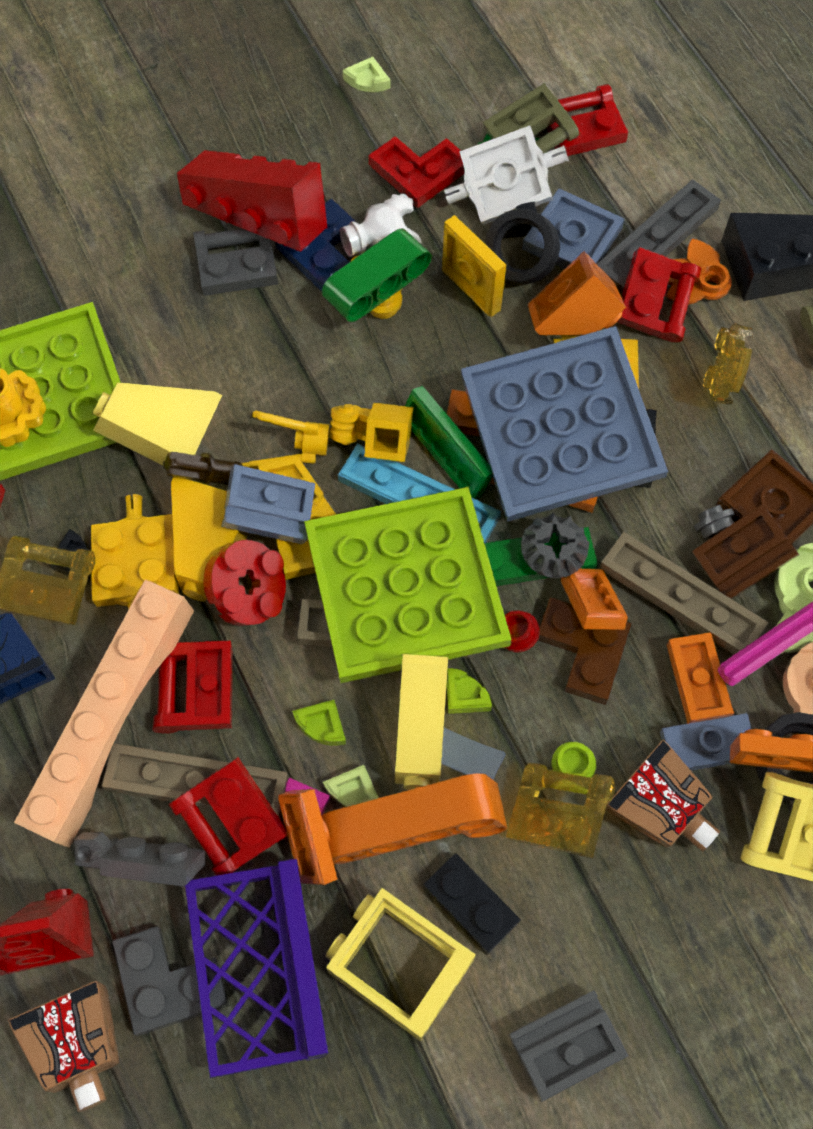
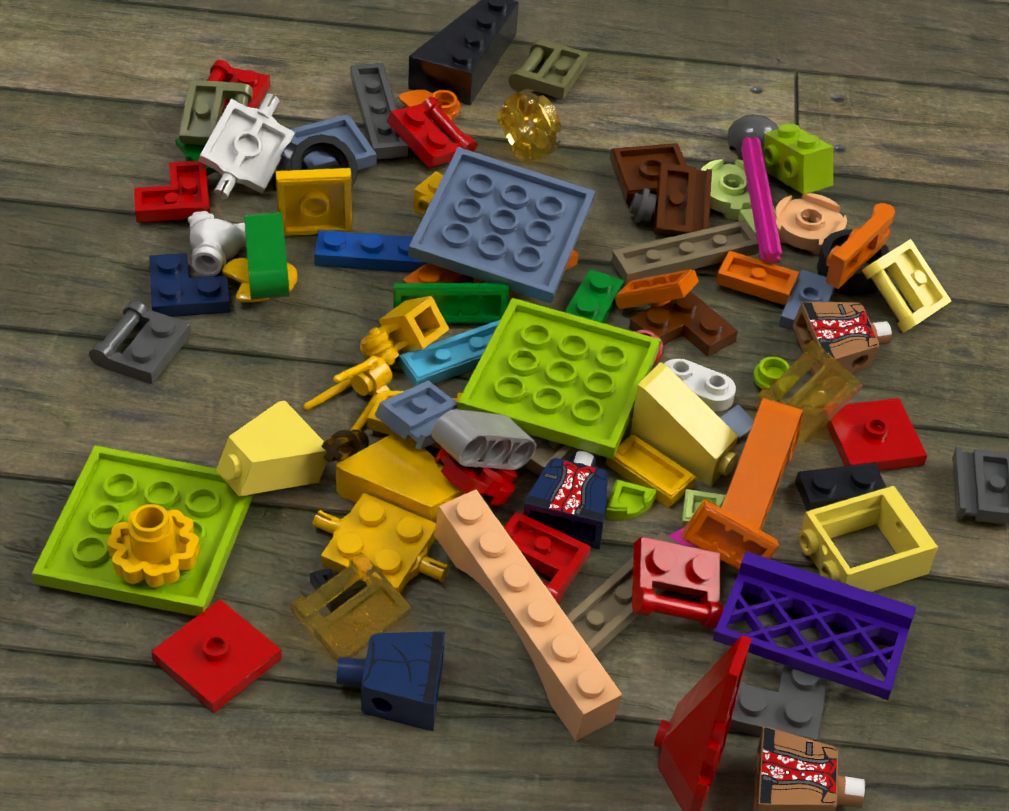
camera: 60 degrees left, 20 degrees down
dark grey hinge [74,832,205,887] -> none
red wedge [176,150,327,252] -> none
yellowish green tile [343,56,391,92] -> none
dark grey gear [521,513,589,578] -> none
orange slope [528,251,626,335] -> none
none -> blue plate [314,230,427,273]
none -> light grey beam [432,409,537,470]
none -> torso [523,451,608,550]
none -> yellow tile [606,434,696,508]
none -> white plate [664,359,736,412]
none -> red plate [822,398,927,471]

